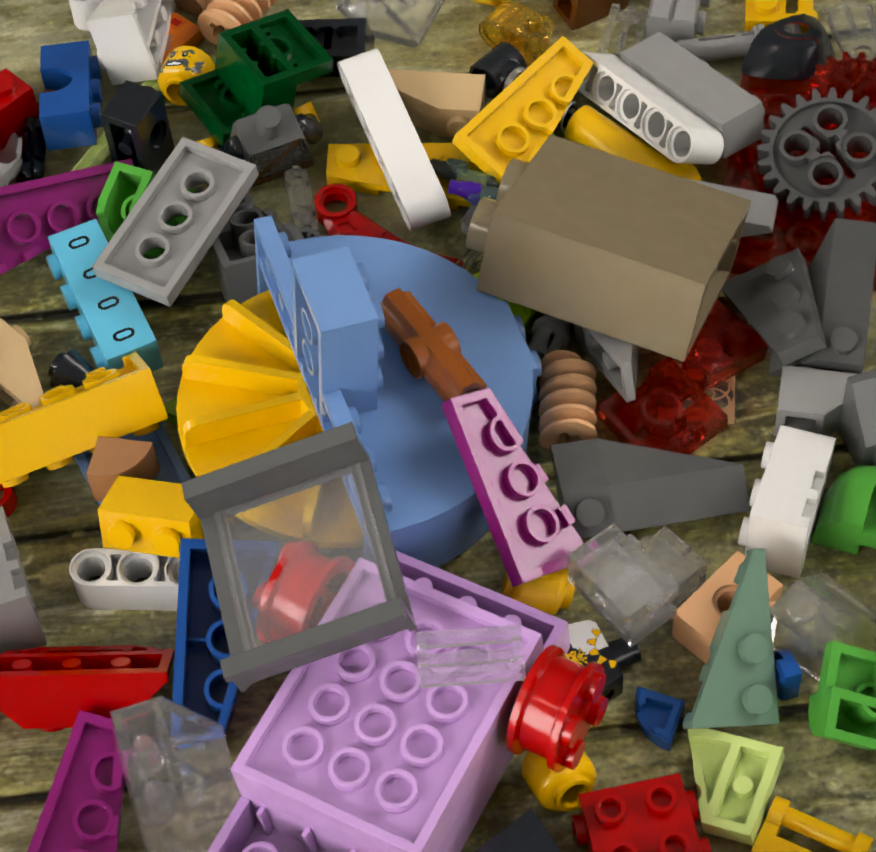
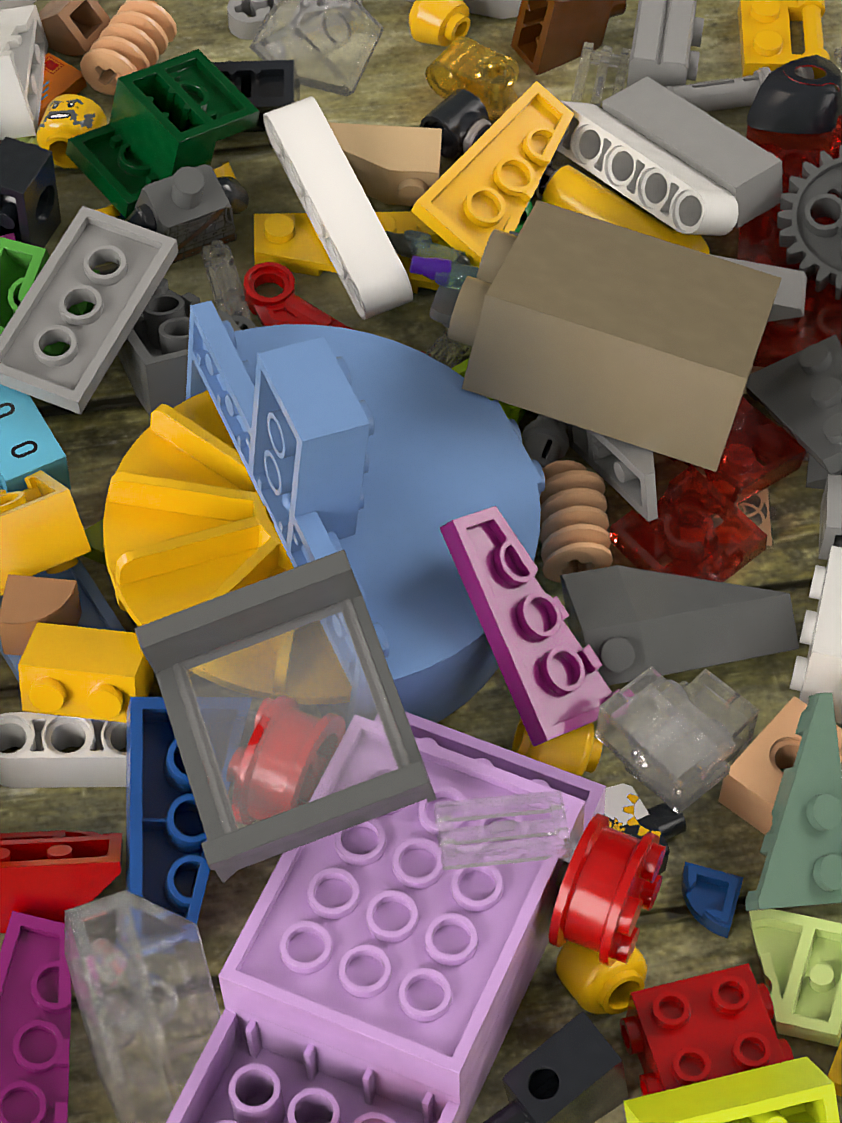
camera: 10 degrees left, 0 degrees up
dark orange piece [380,288,487,402] -> none

